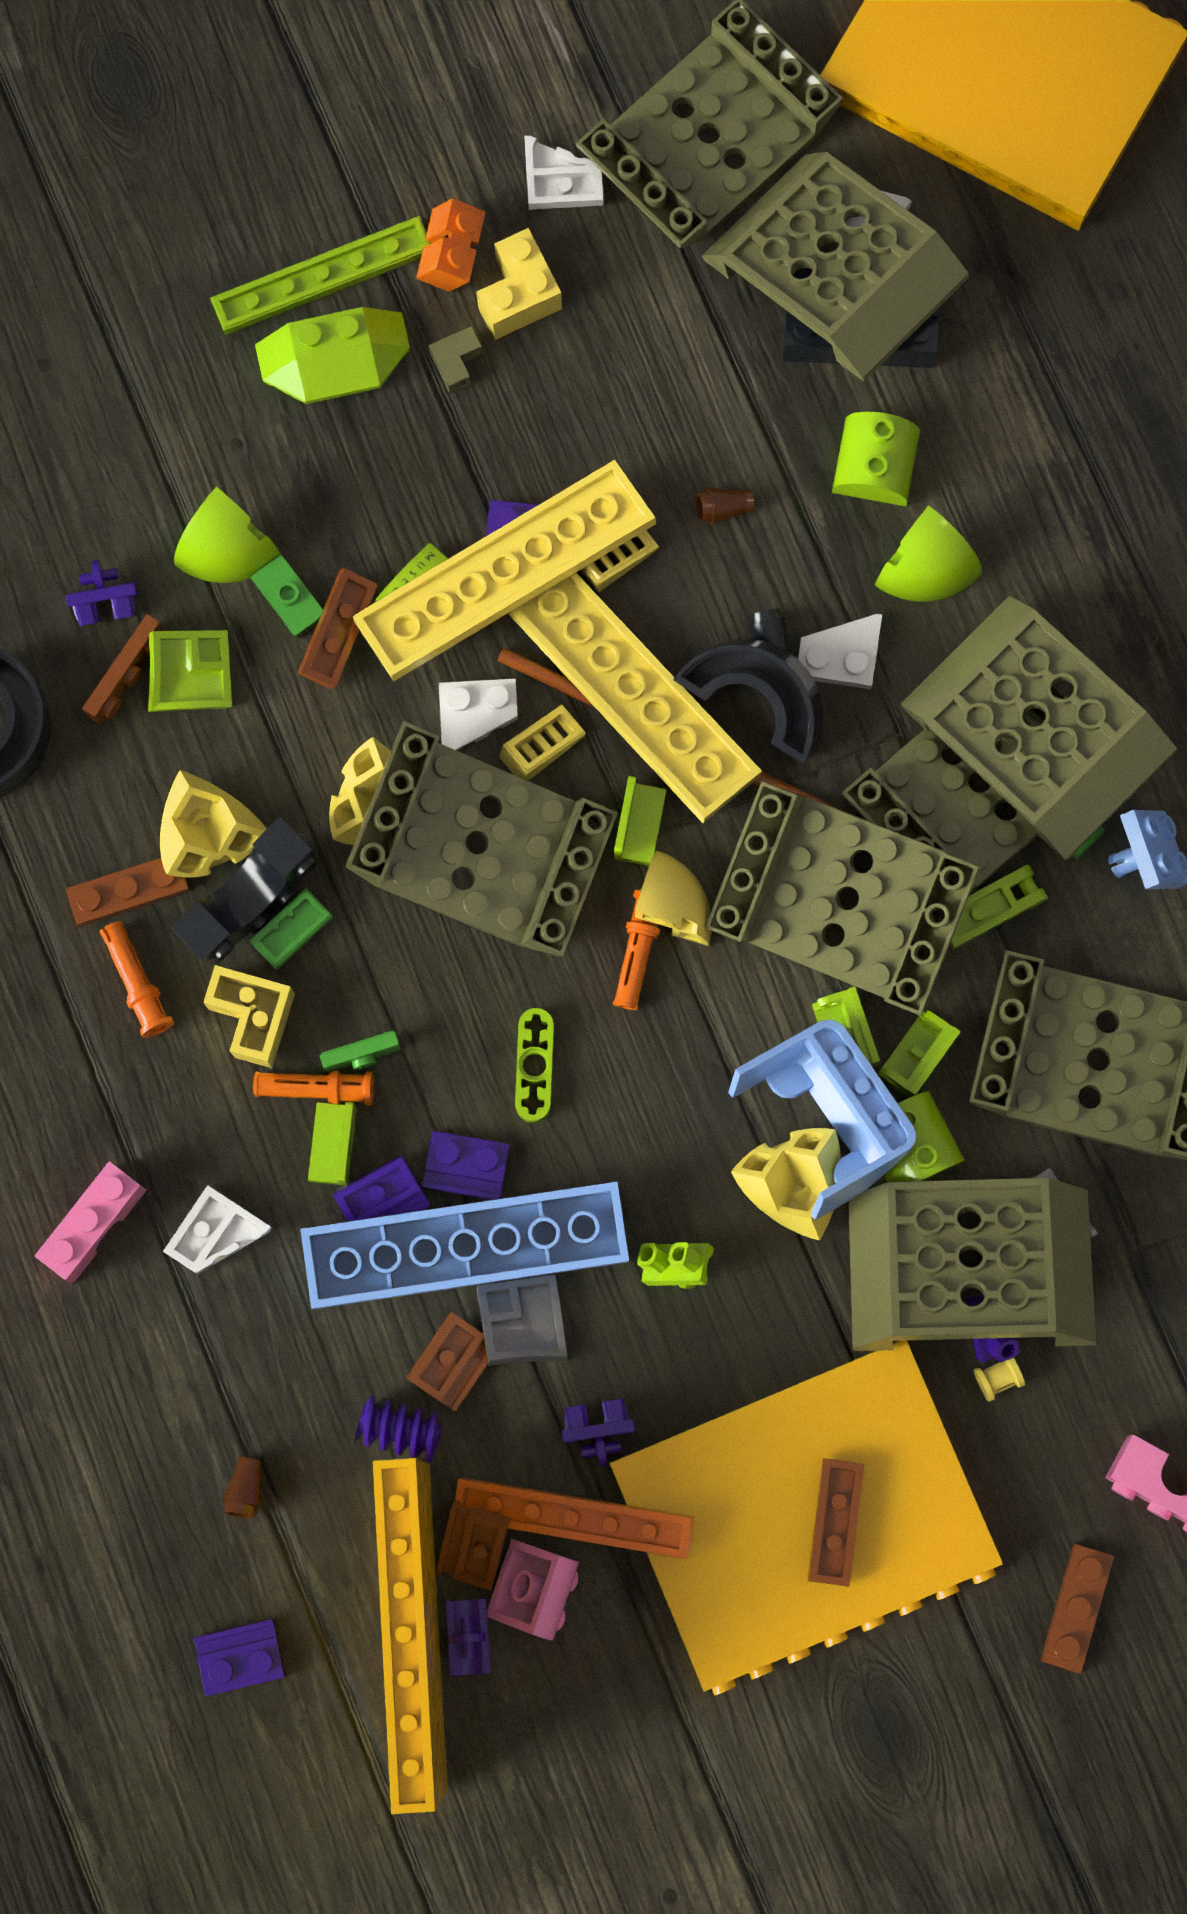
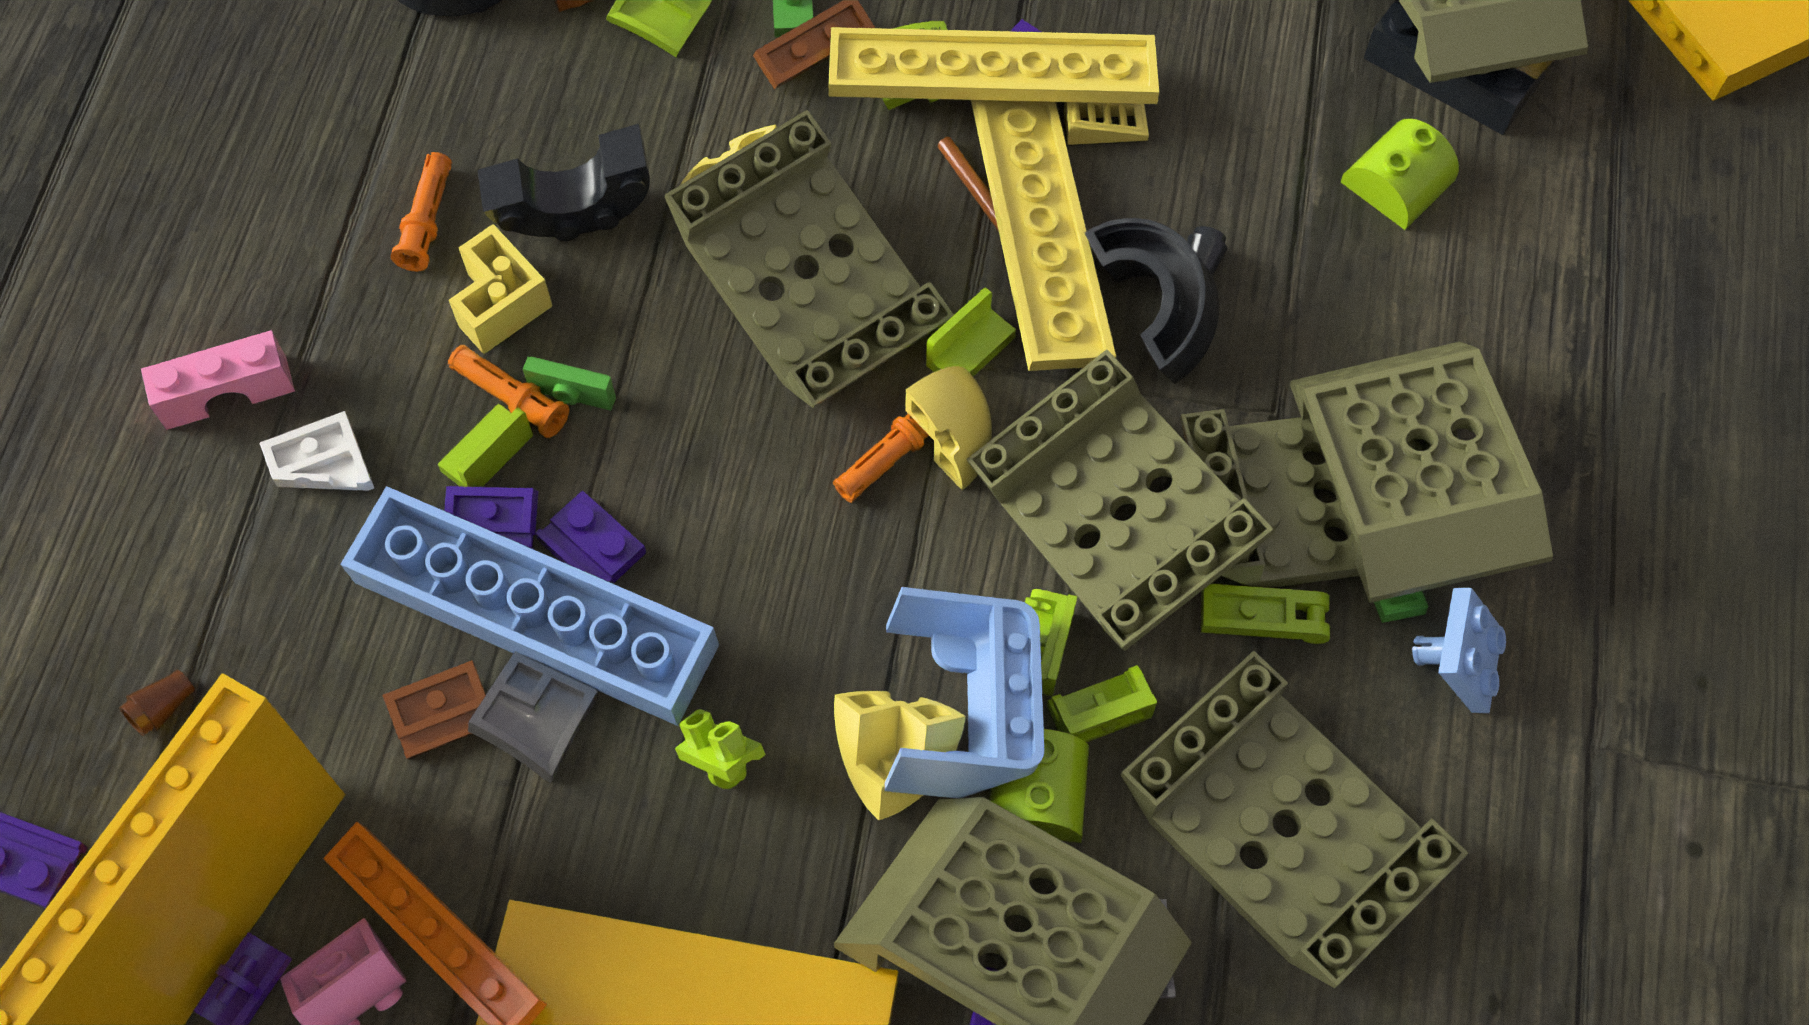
camera: 30 degrees right, 15 degrees down
dark orange plate [66,858,190,927] -> none
light yellow brick [160,770,266,877] -> none
bright green plate [249,888,334,971] -> none
dark purple piece [354,1395,443,1464] -> none
dark orange plate [436,1500,511,1591] -> none
white wing [439,679,518,751] -> none
light yellow slope [500,705,586,781] -> none
lime beam [515,1008,554,1123] -> none
dark purple hips [561,1399,635,1467] -> none
reddish brown cone [696,487,754,525] -> none
white wing [798,614,882,689] -> none
lime brick [875,505,982,602] -> none

